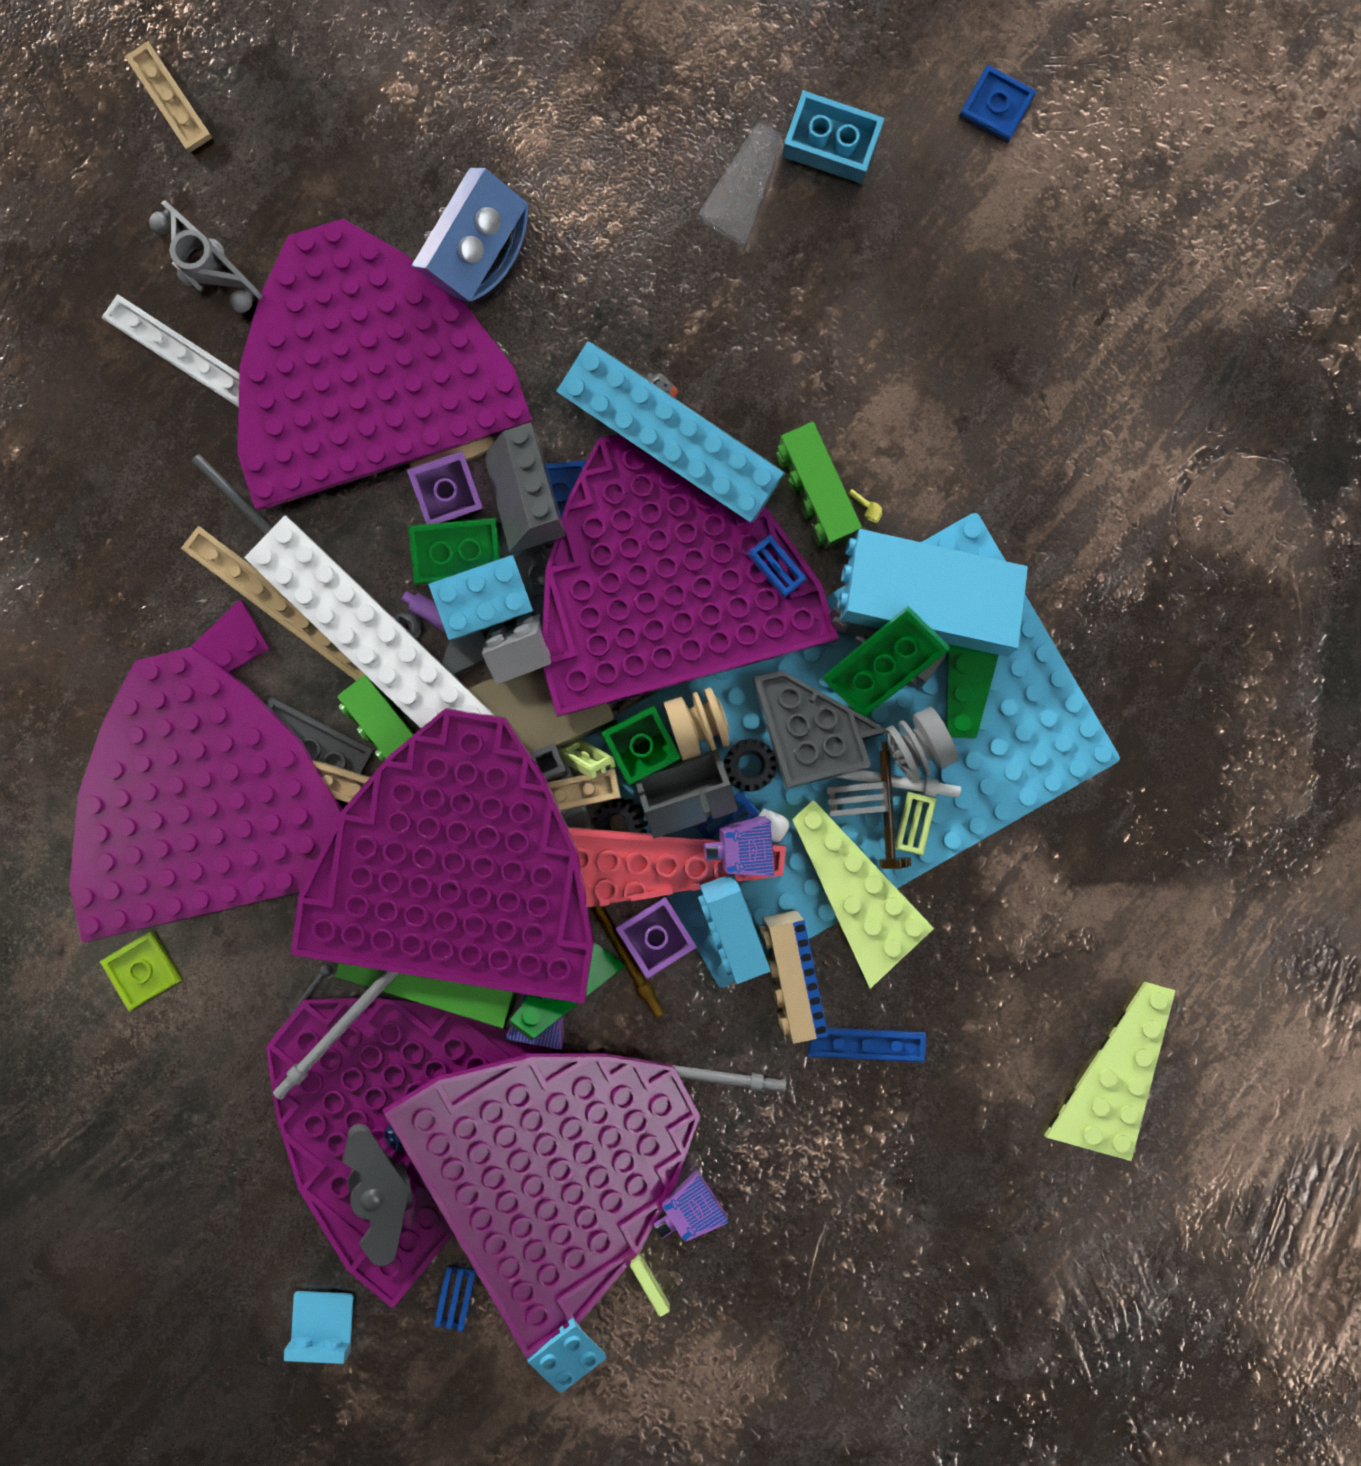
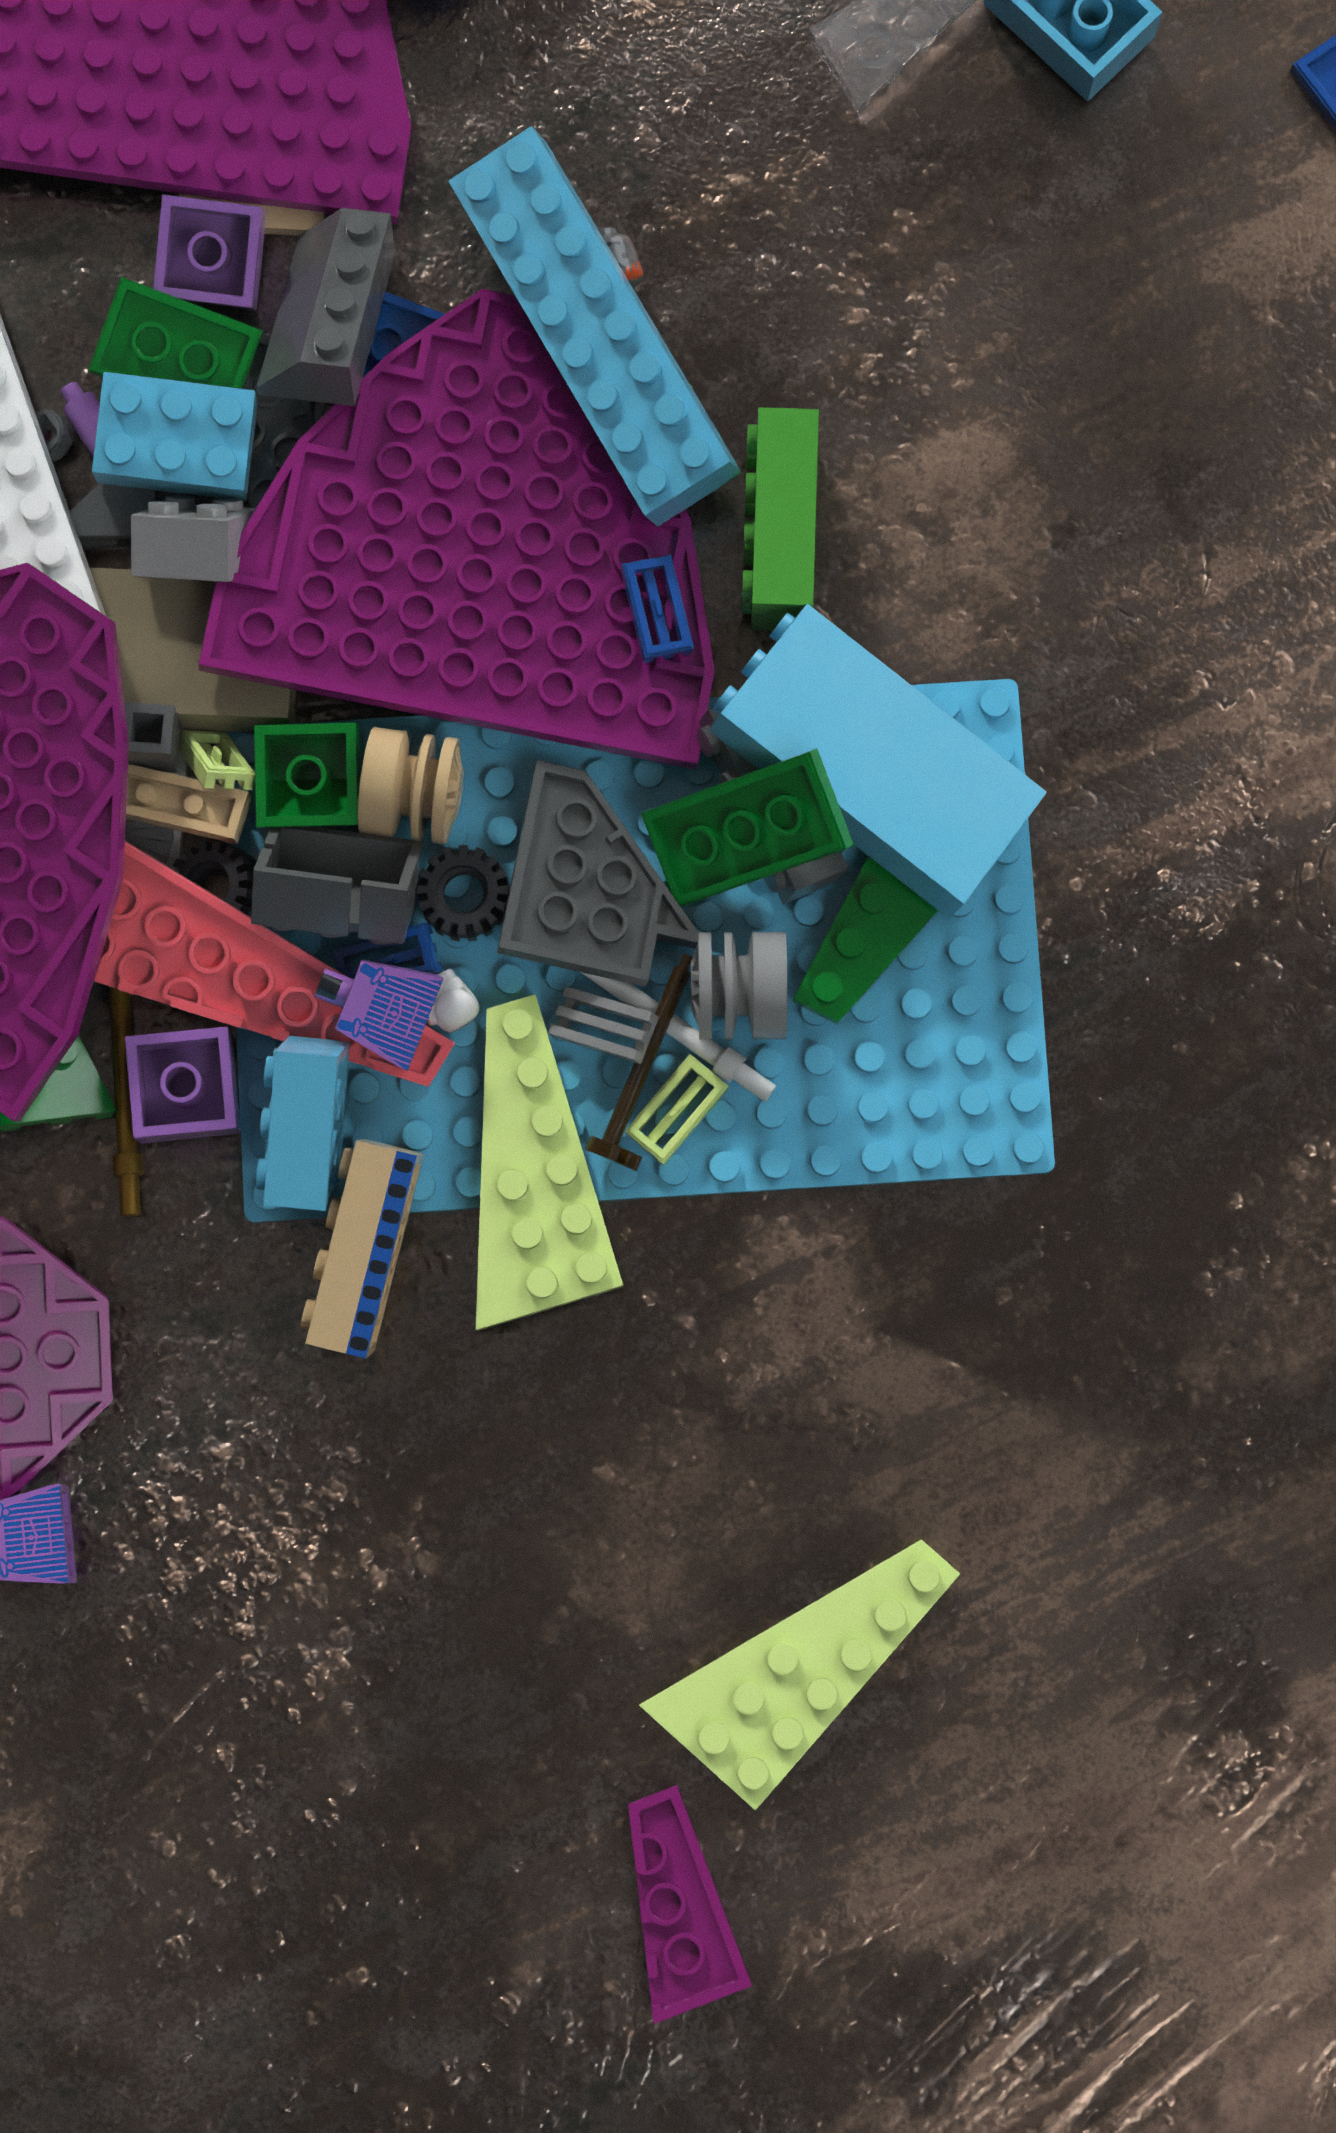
camera: 30 degrees right, 5 degrees down
light grey bar [672,1065,787,1092] -> none
blue tile [807,1027,926,1063] -> none
light yellow hand [848,489,882,524] -> none
none -> magenta wing [628,1785,752,2024]

